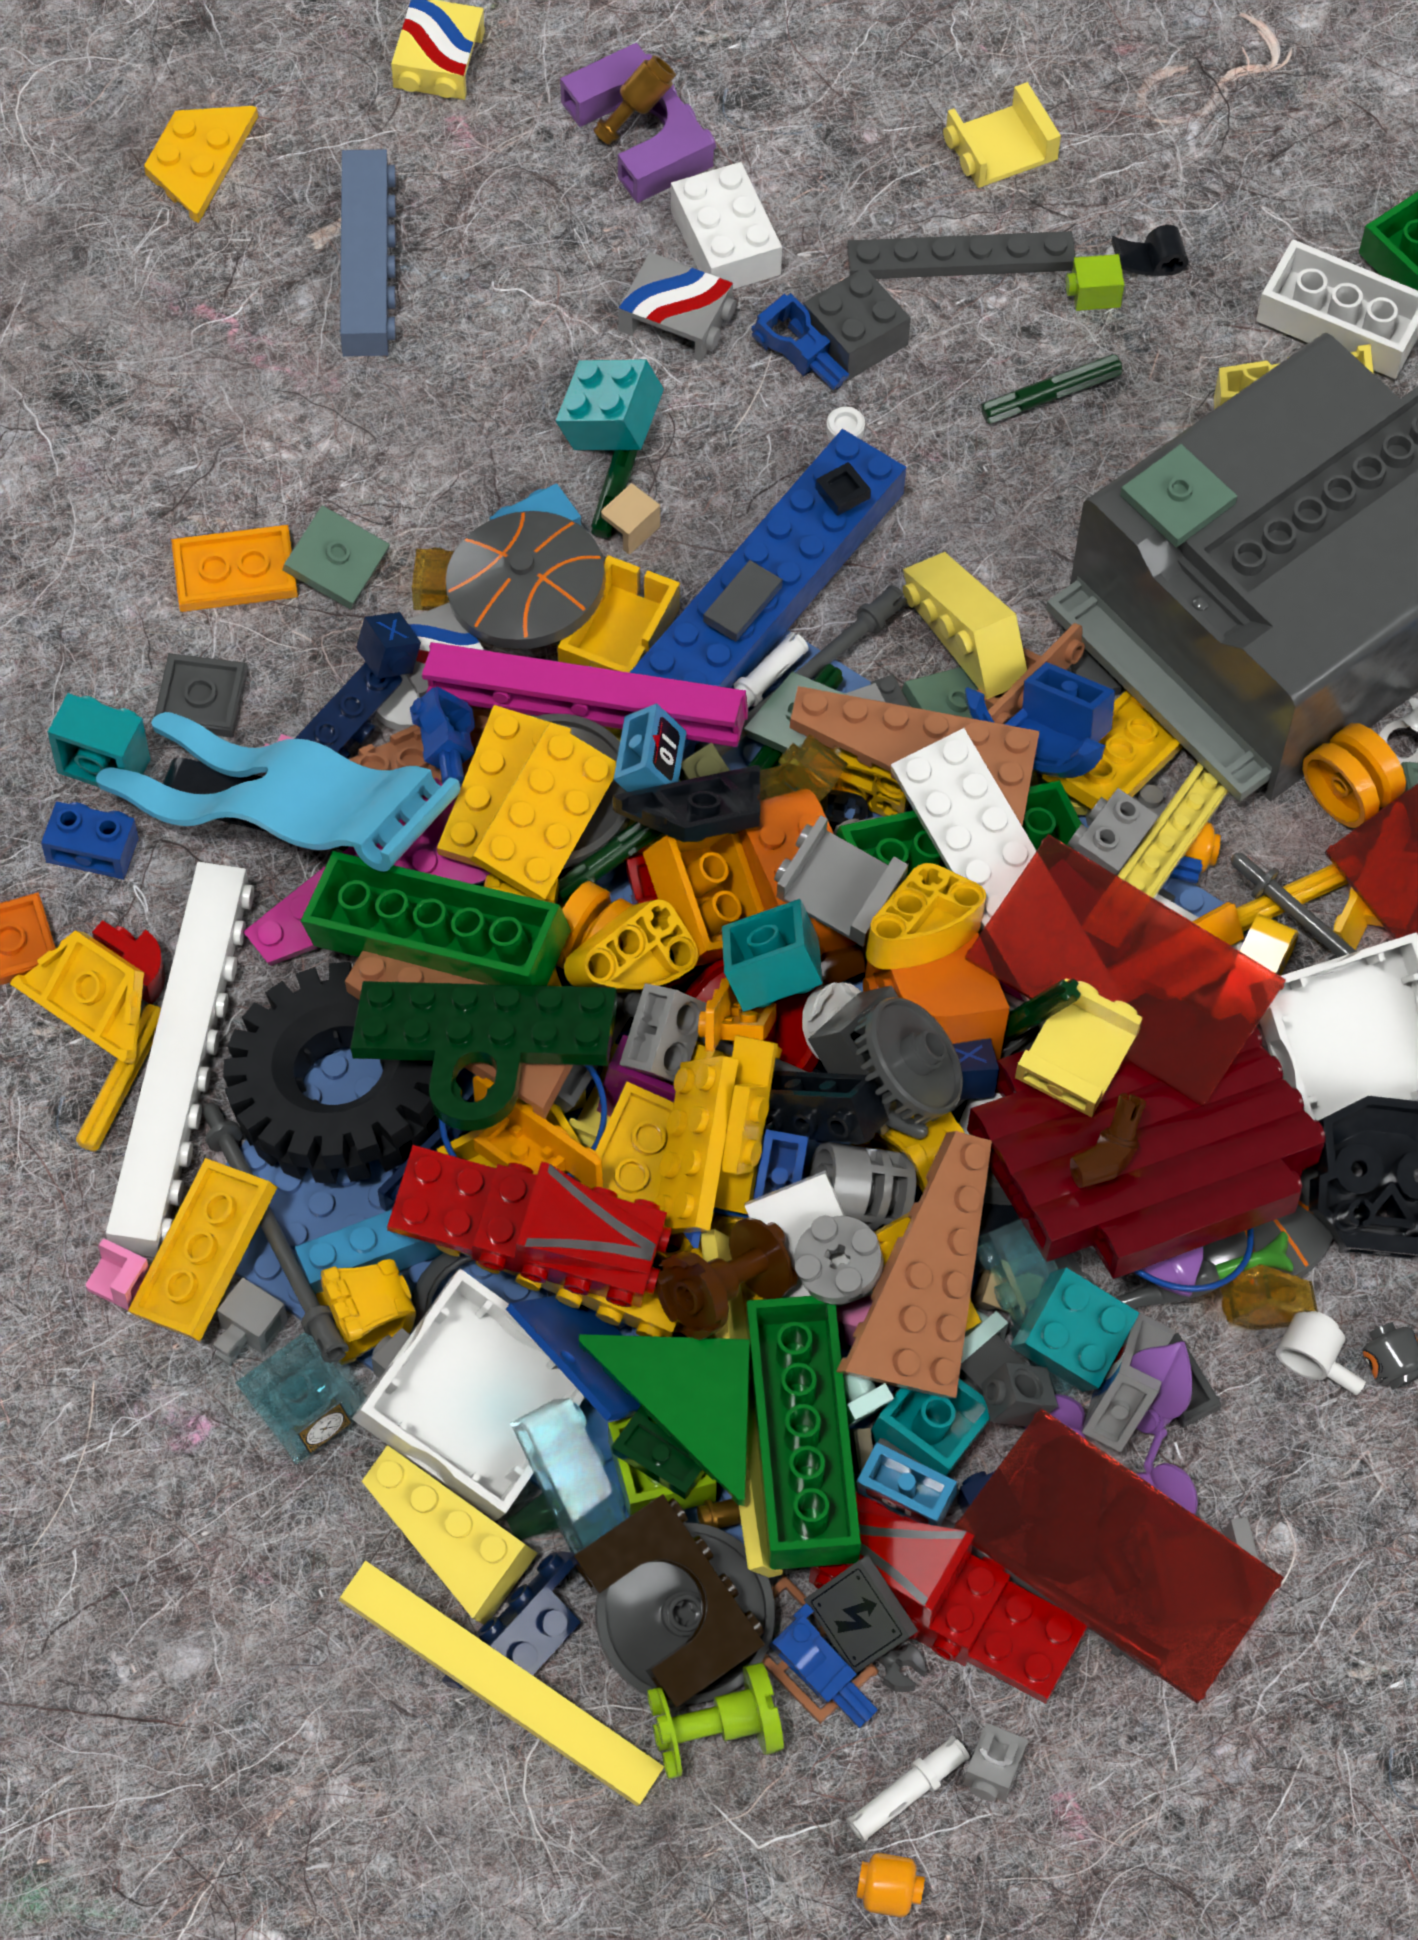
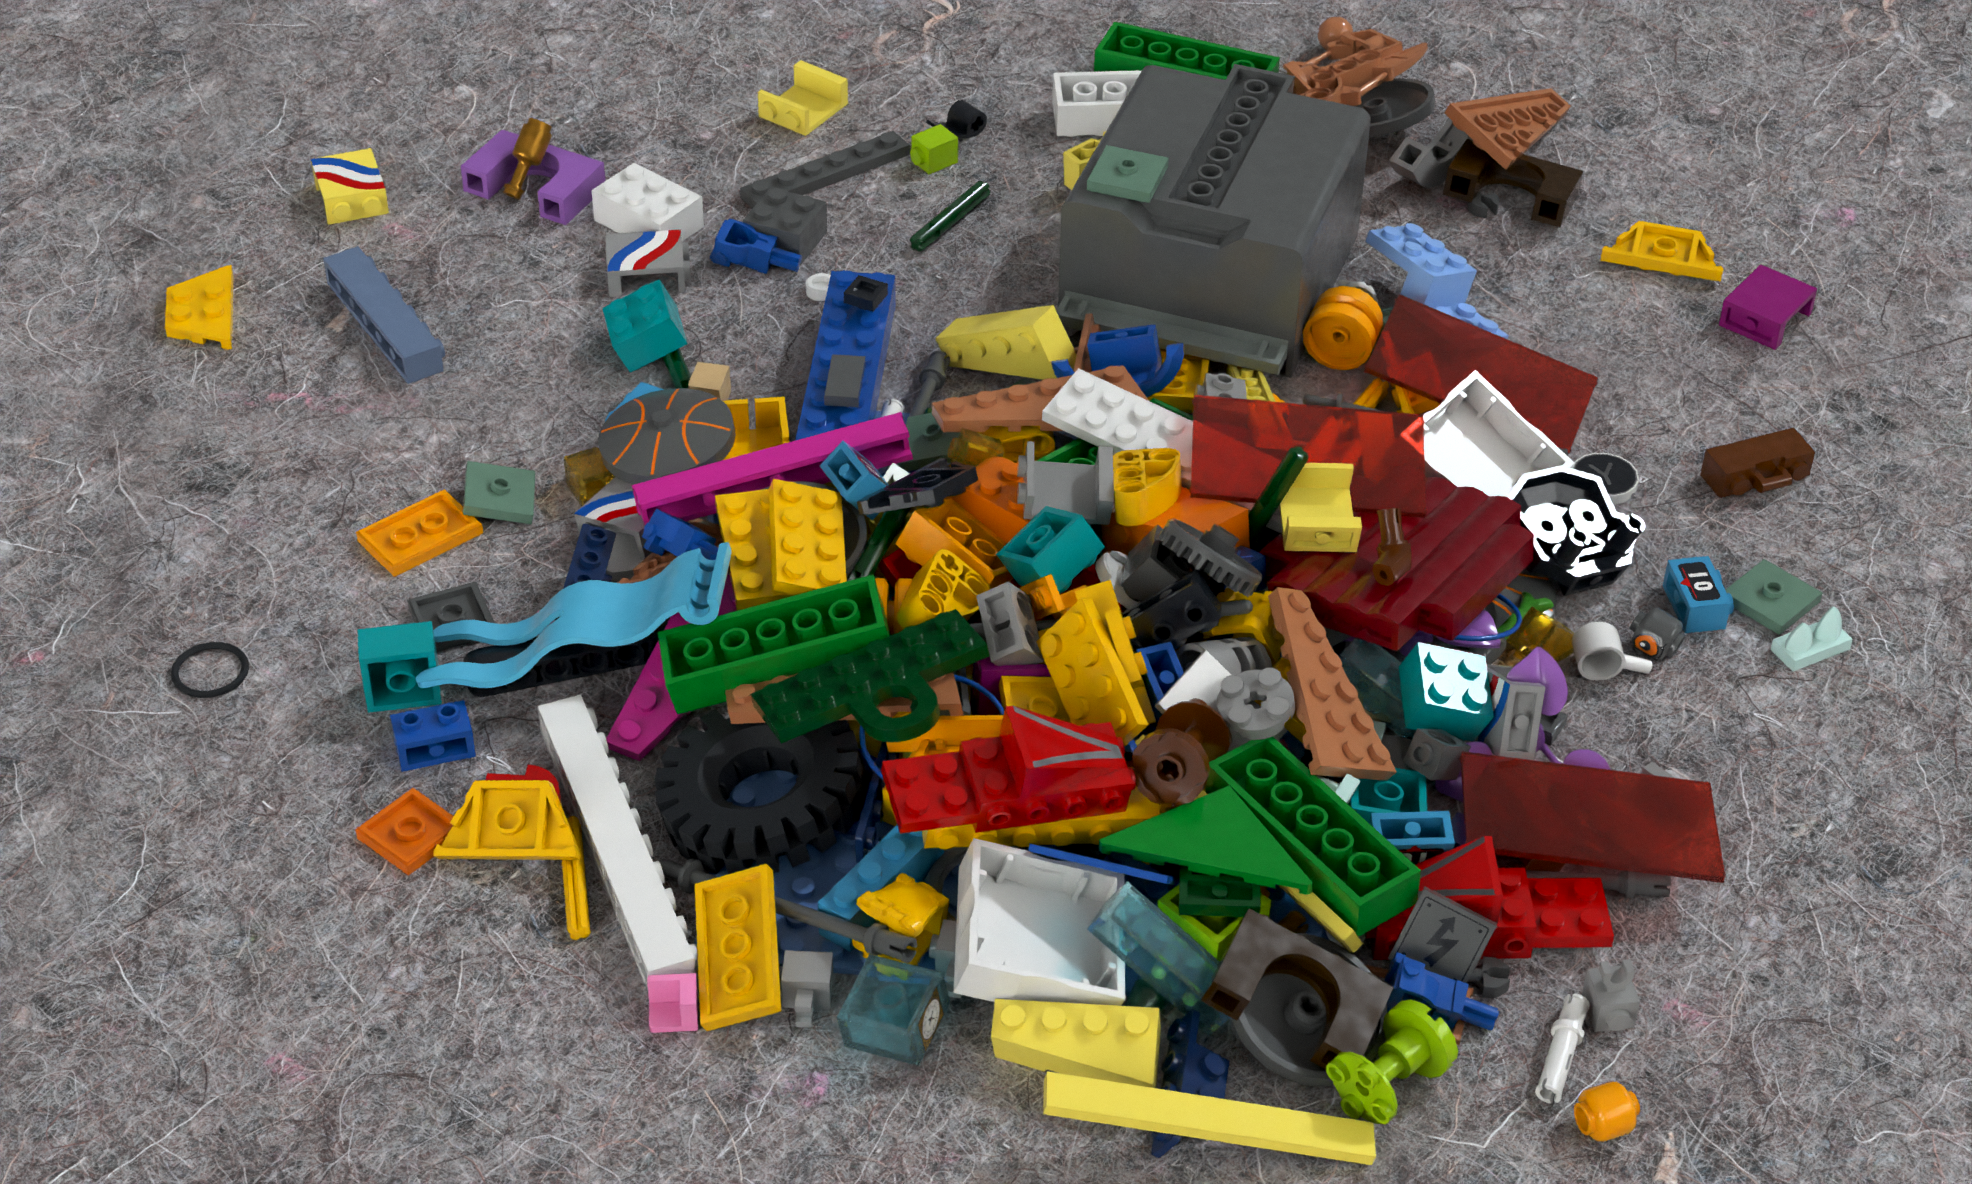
camera: 30 degrees left, 20 degrees down
dark blue brick [356,612,421,679] -> none

